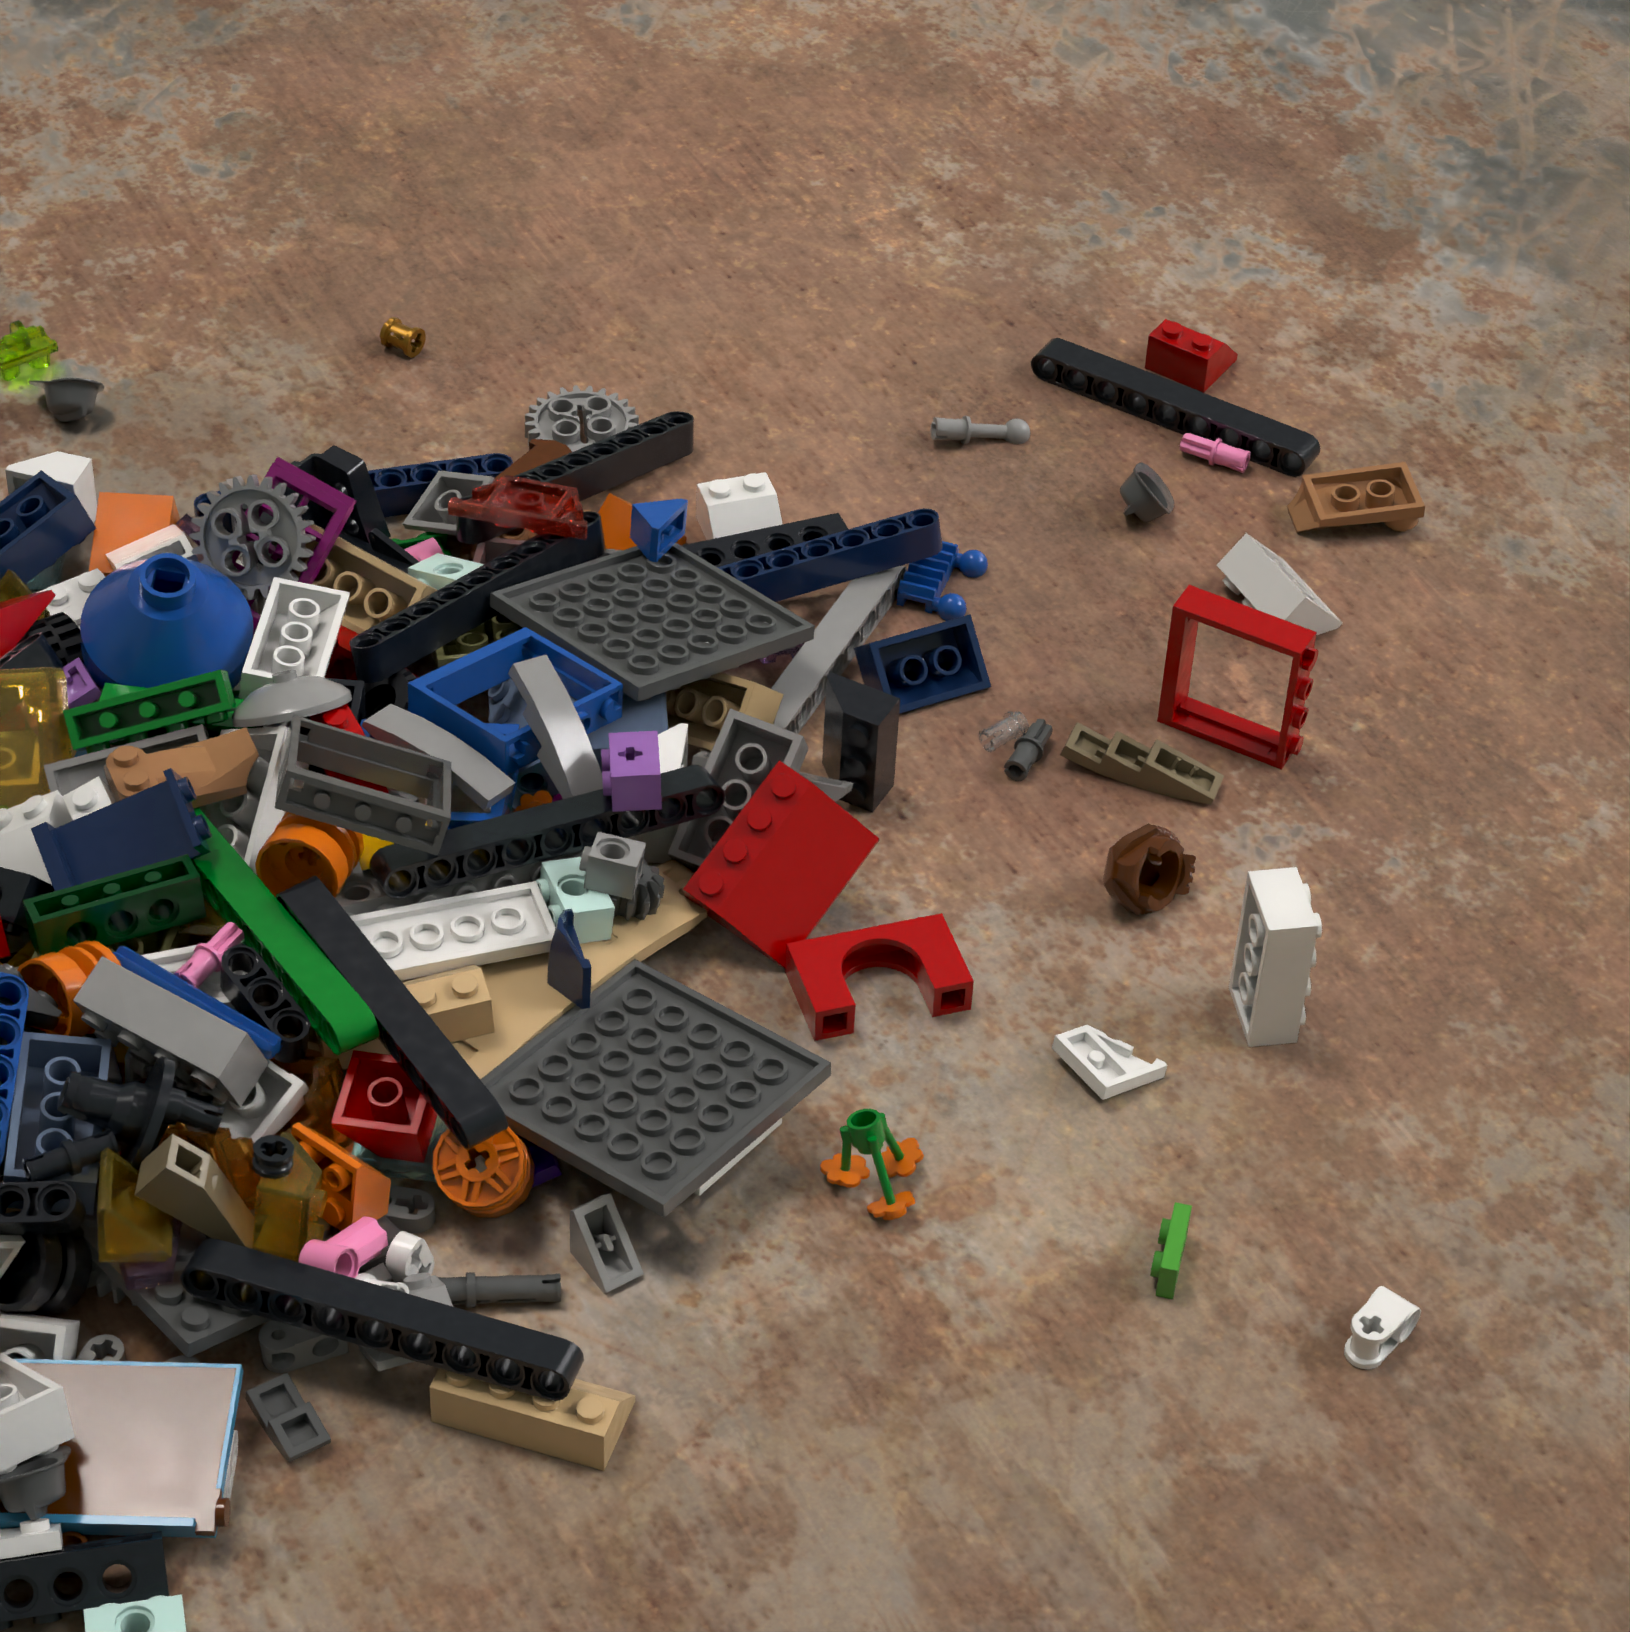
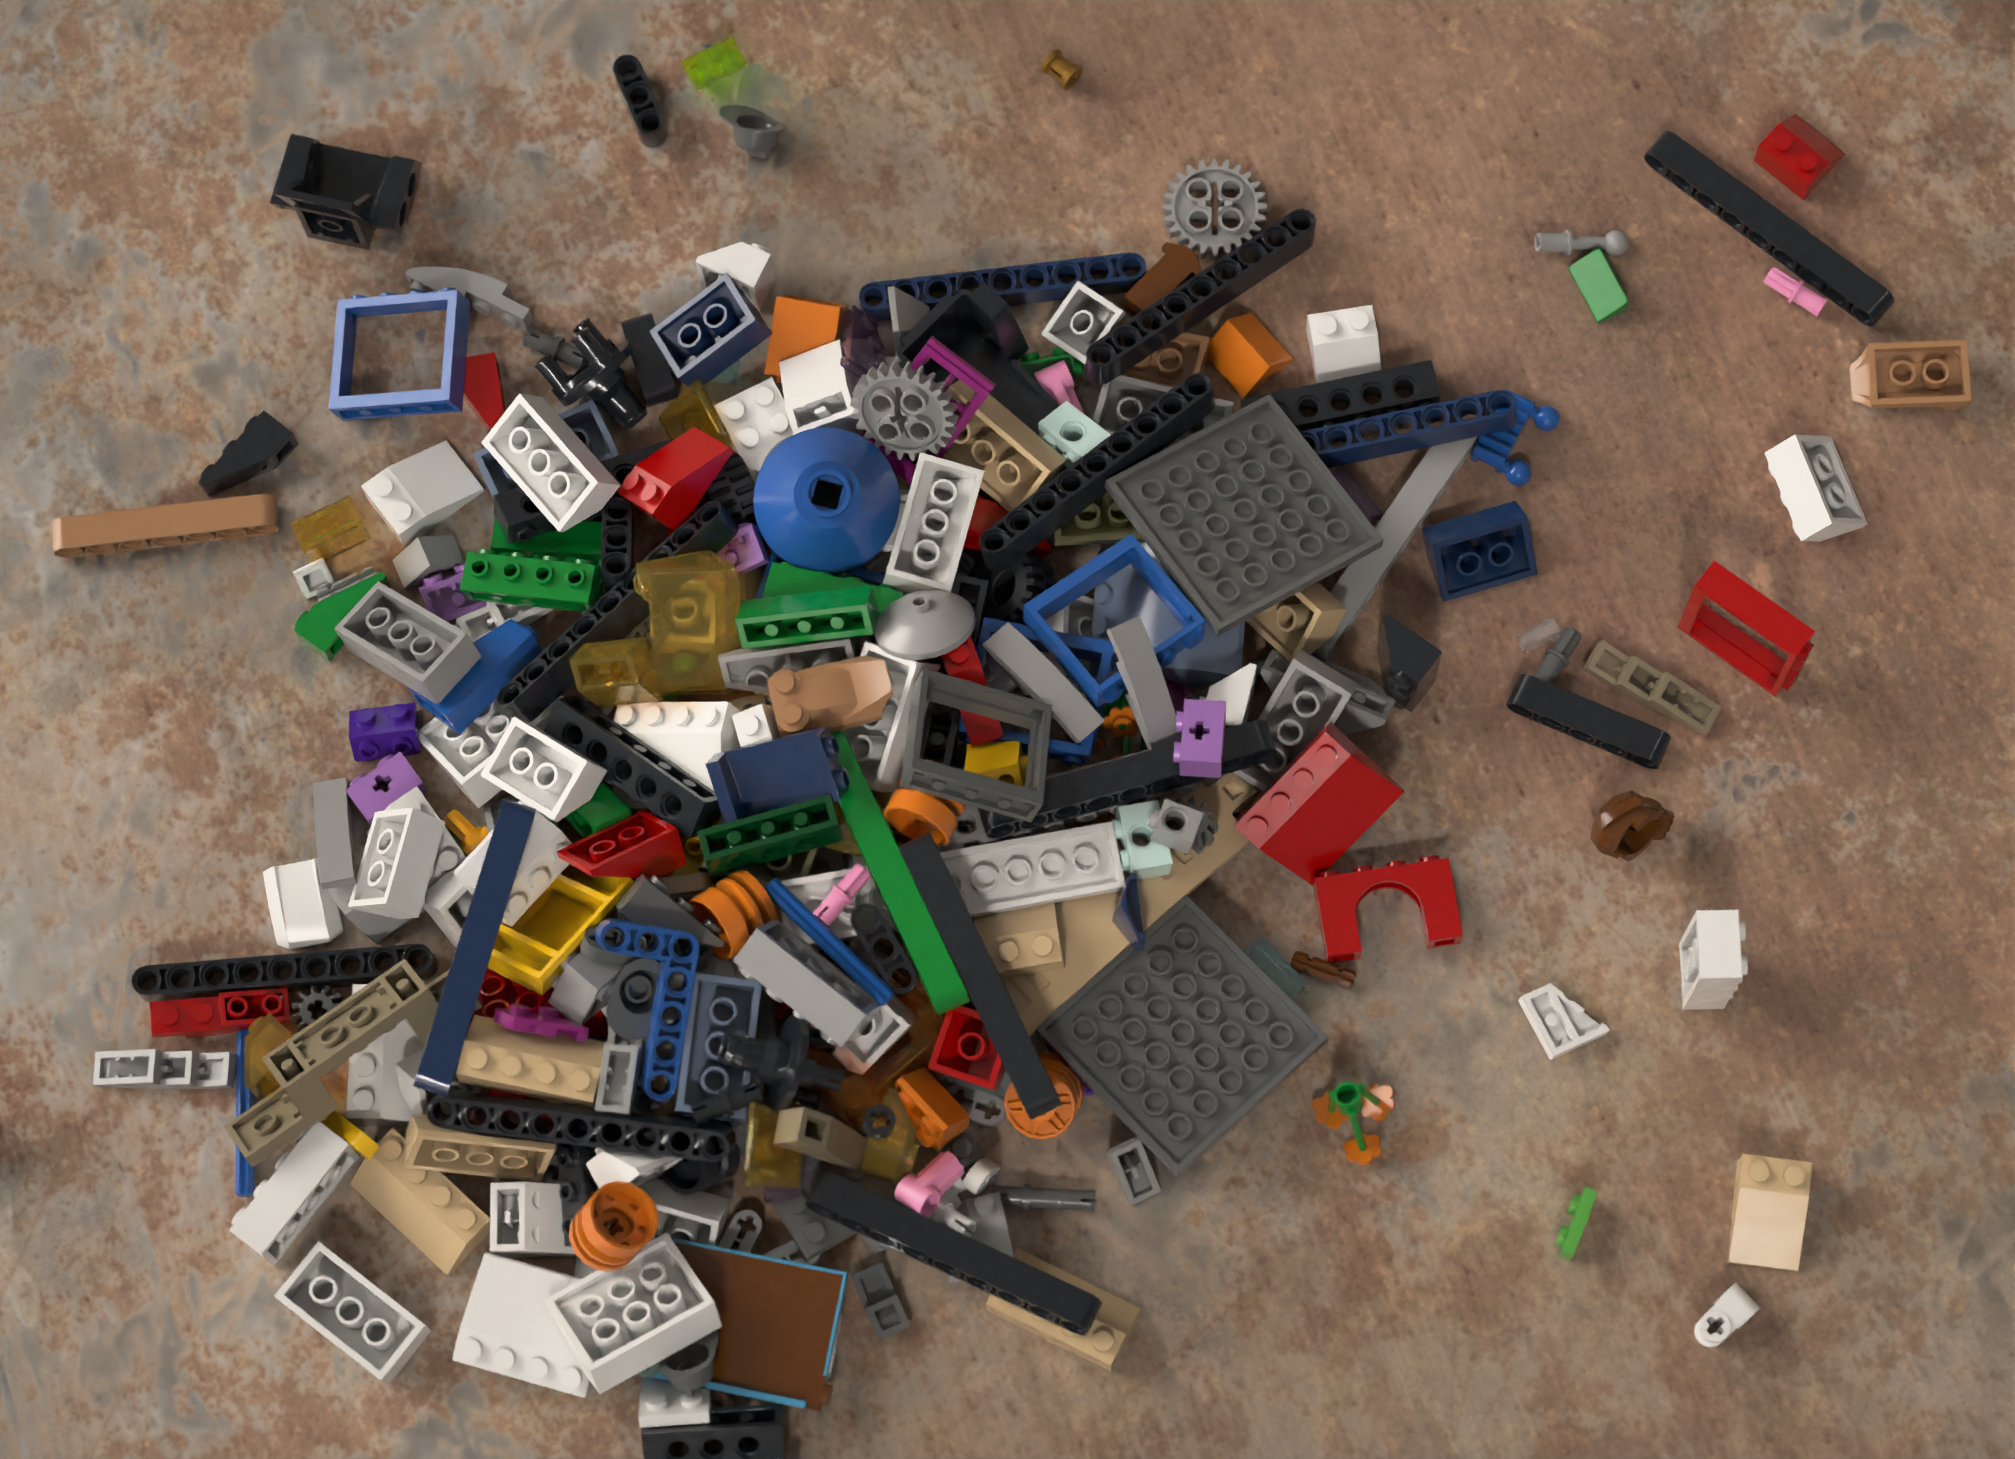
camera: 15 degrees right, 30 degrees up
clear red wing [448,475,588,540] -> none
blue slope [630,499,688,562] -> none
dark grey piece [1120,462,1175,523] -> none
none -> reddish brown axle [1290,951,1356,990]
none -> black beam [1506,674,1671,769]
none -> slope [1568,248,1629,324]
none -> tan slope [1728,1154,1812,1272]

